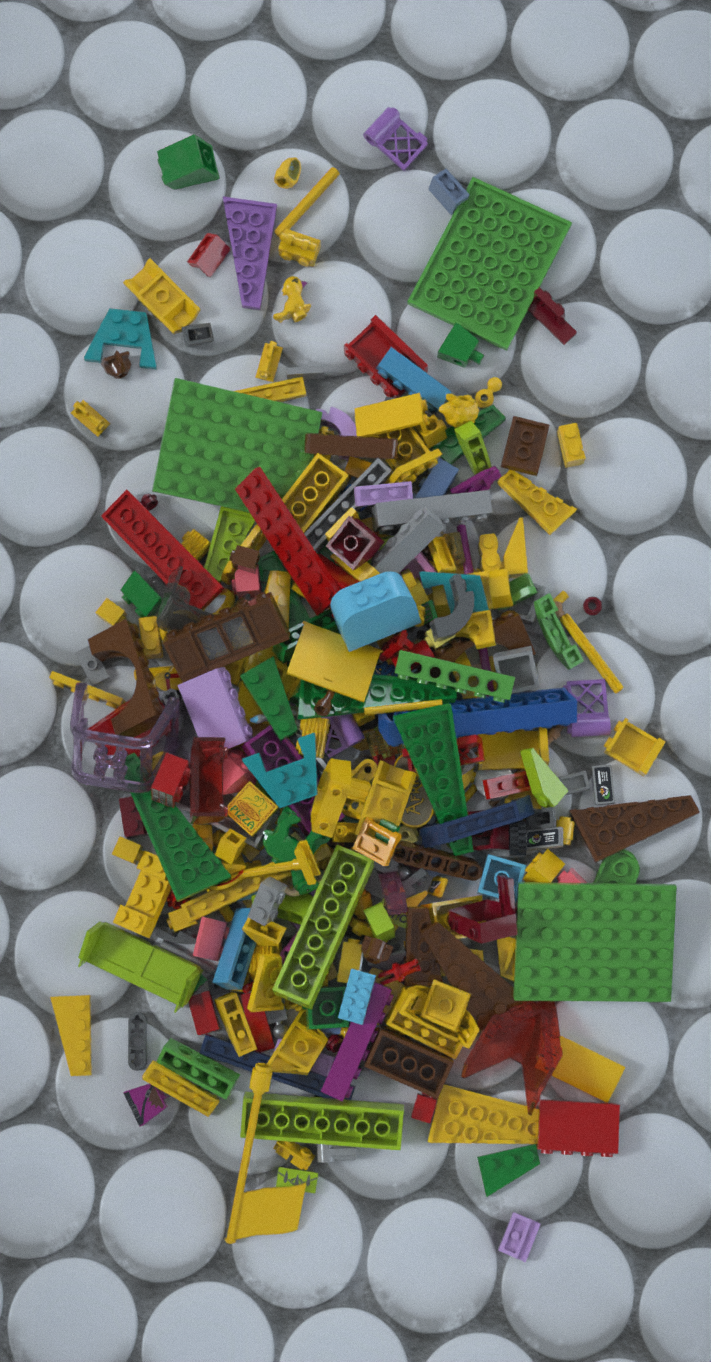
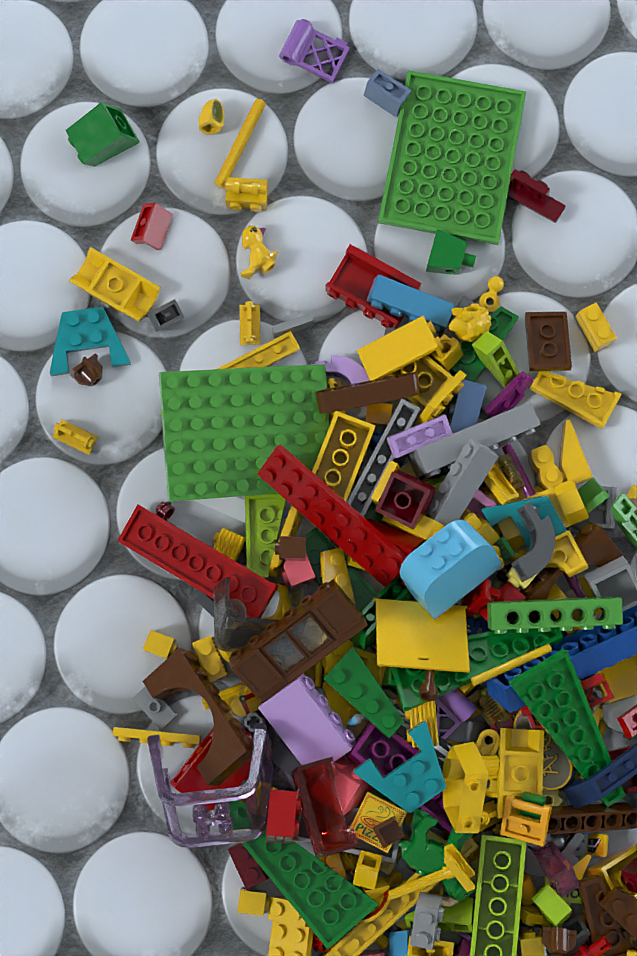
camera: 20 degrees left, 0 degrees up
green slope [121,571,165,618] -> none
medium lavender wing [223,197,277,310] -> none
none -> reddish brown panel [373,816,405,848]

